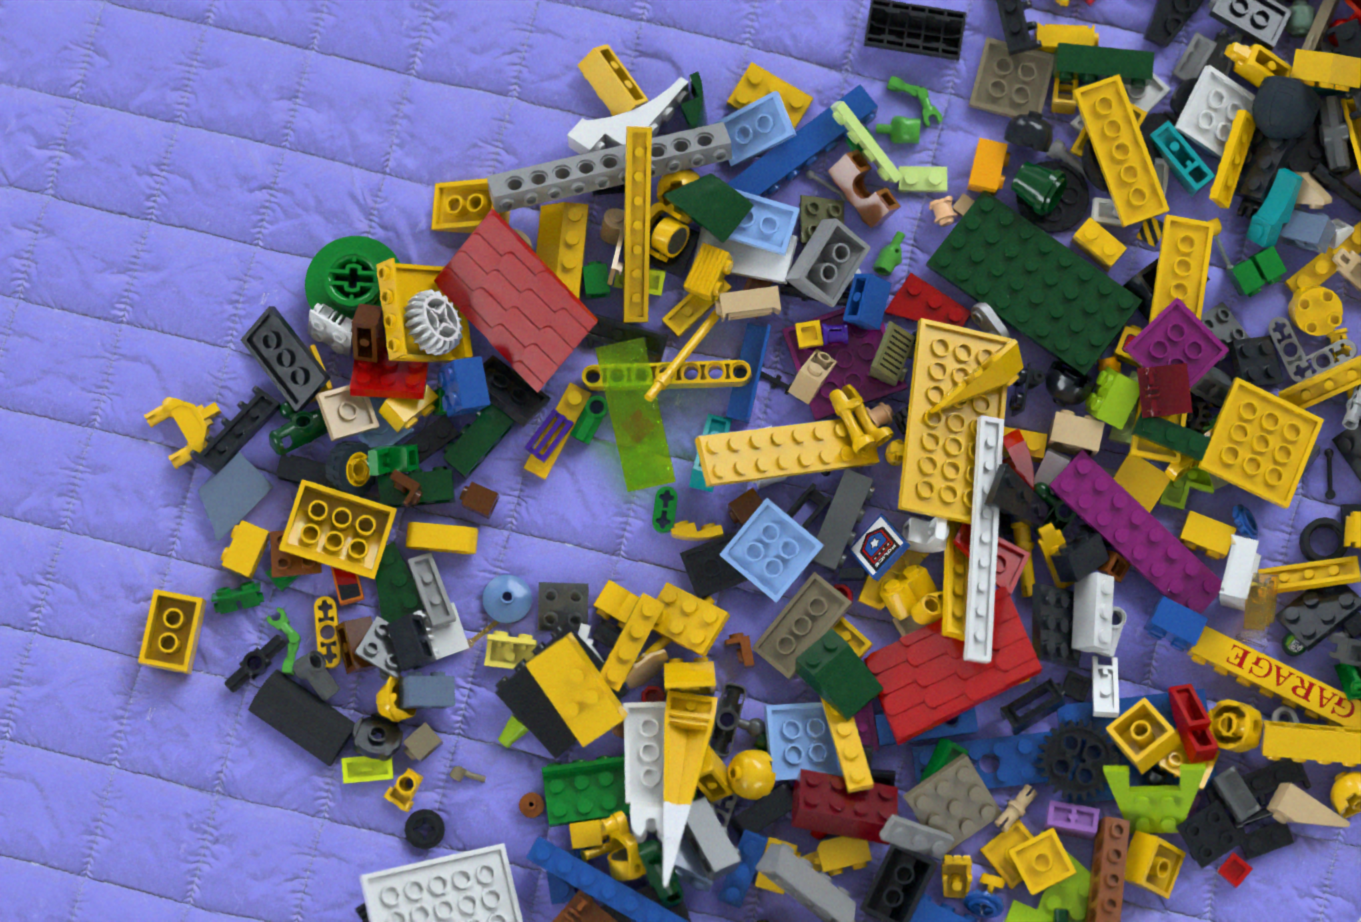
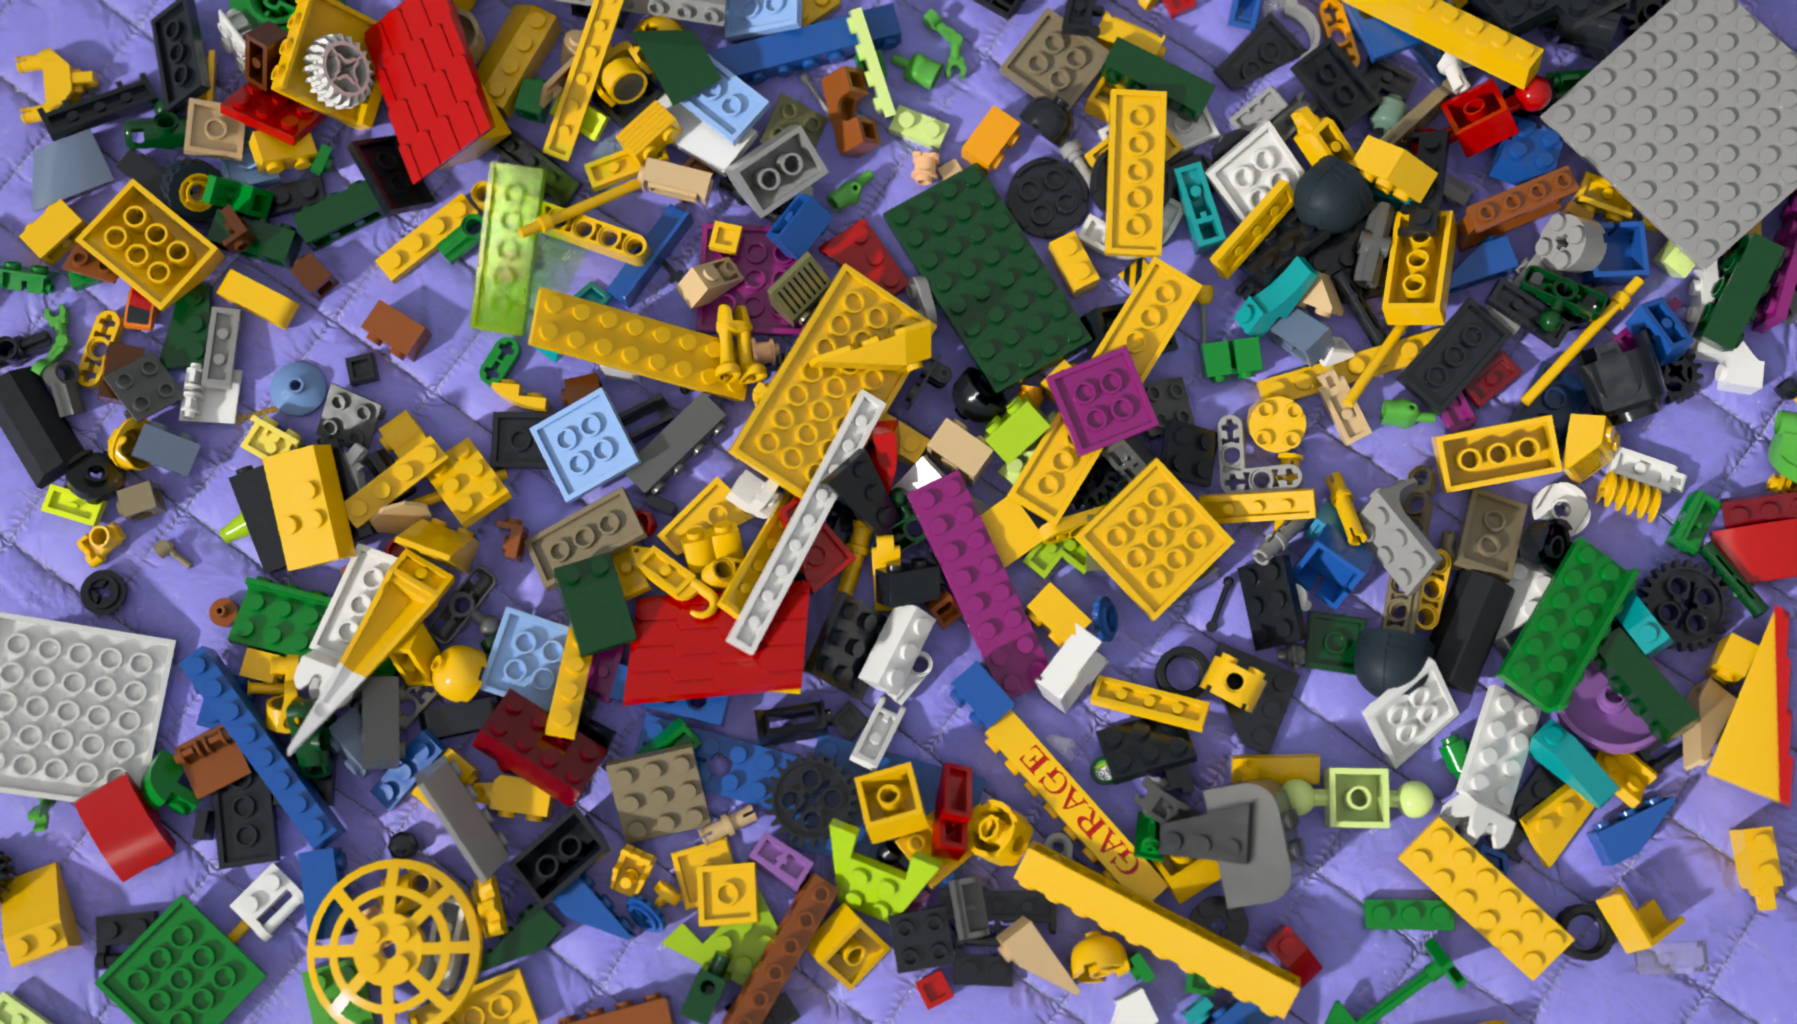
camera: 25 degrees right, 0 degrees up
black hinge [387,614,437,671] -> none
blue piece [437,356,491,417] -> none
dark purple tile [524,409,574,463] -> none
dark purple bush [822,322,848,345] -> none
tile [848,514,911,582] -> none
light grey plate [879,815,955,860] -> none
dark green piece [1011,161,1068,216] -> none
dark green plate [1132,411,1211,461] -> none
dark red hinge [1137,363,1192,418] -> none
clear yellow window [1243,573,1279,631] -> none
none -> black tile [345,352,380,387]
none -> dark orange brick [361,299,432,362]
none -> yellow plate [630,545,719,619]

